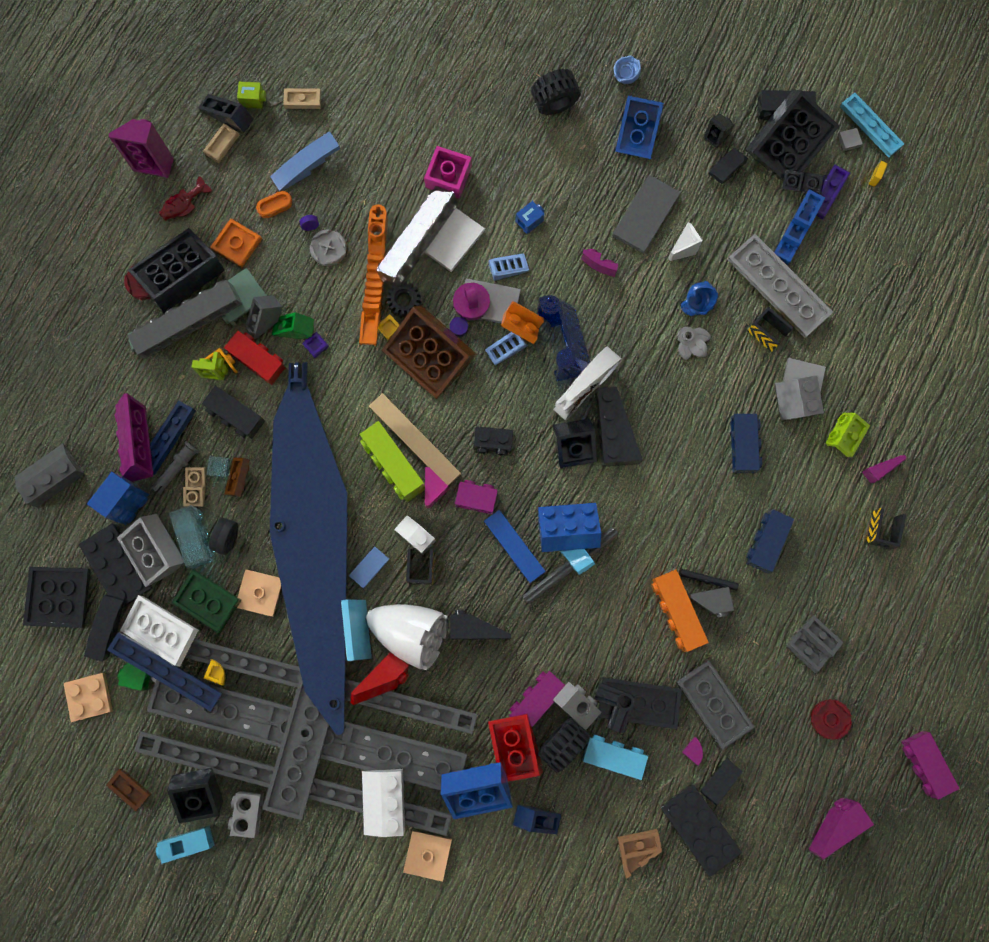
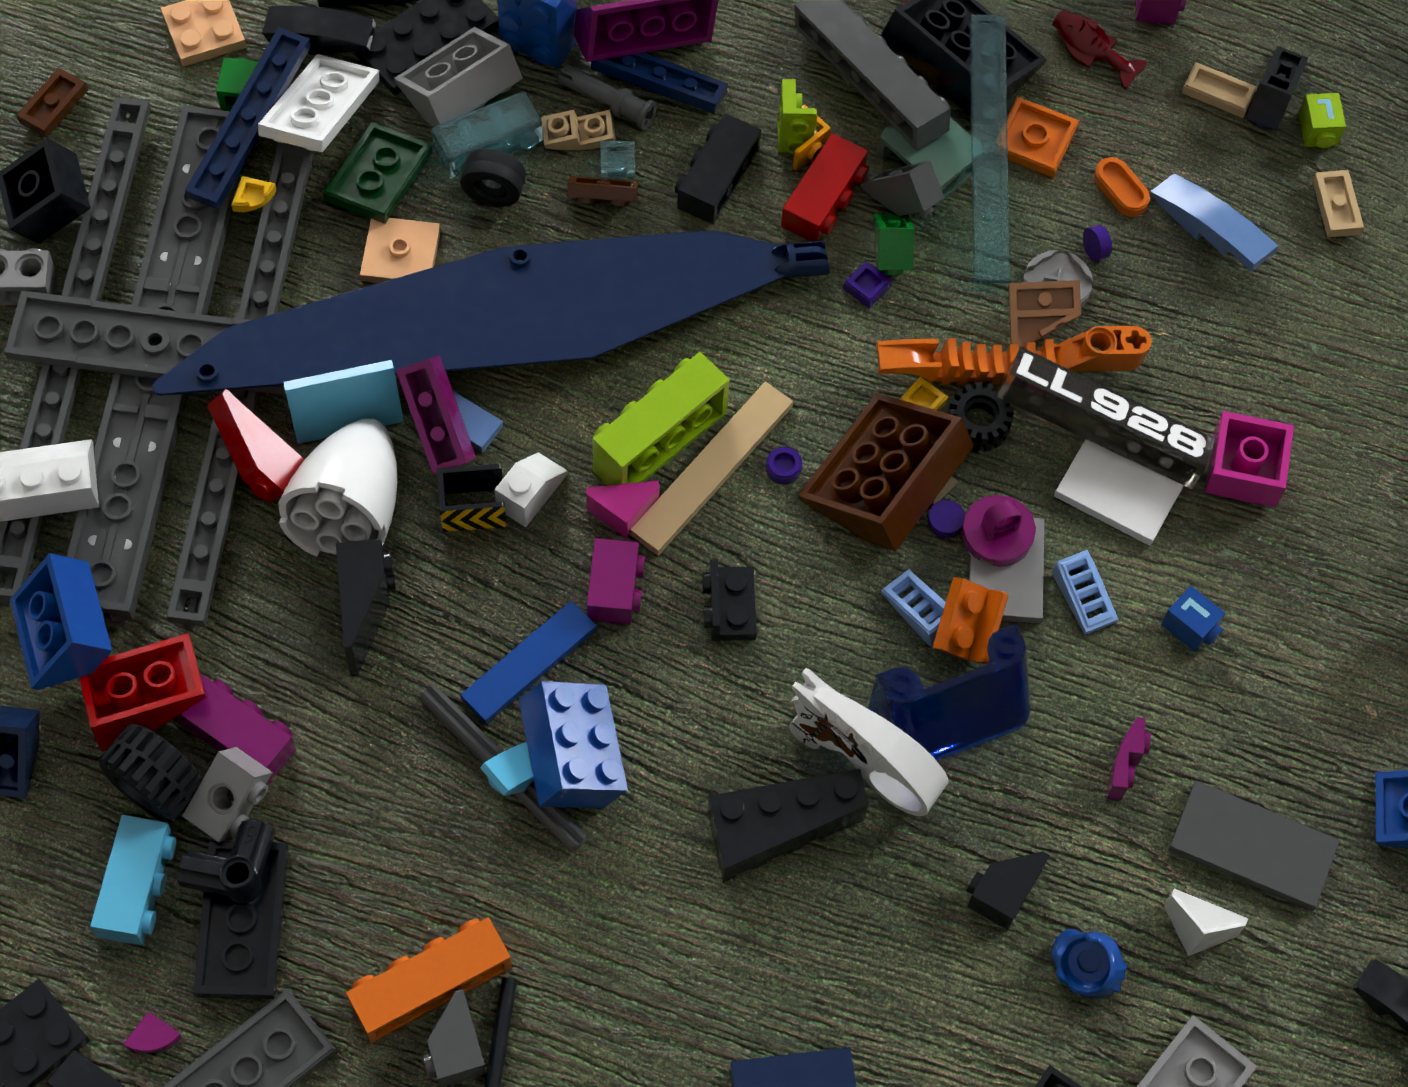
camera: 80 degrees right, 15 degrees down
black slope [553,418,597,468] -> none
light grey plate [677,326,711,360] -> none
none -> magenta brick [396,355,476,474]
none -> dark purple tile [766,447,802,485]
none -> black slope [966,851,1050,930]
none -> clear light blue tile [970,15,1010,283]
none -> medium nougat wing [1008,280,1081,350]

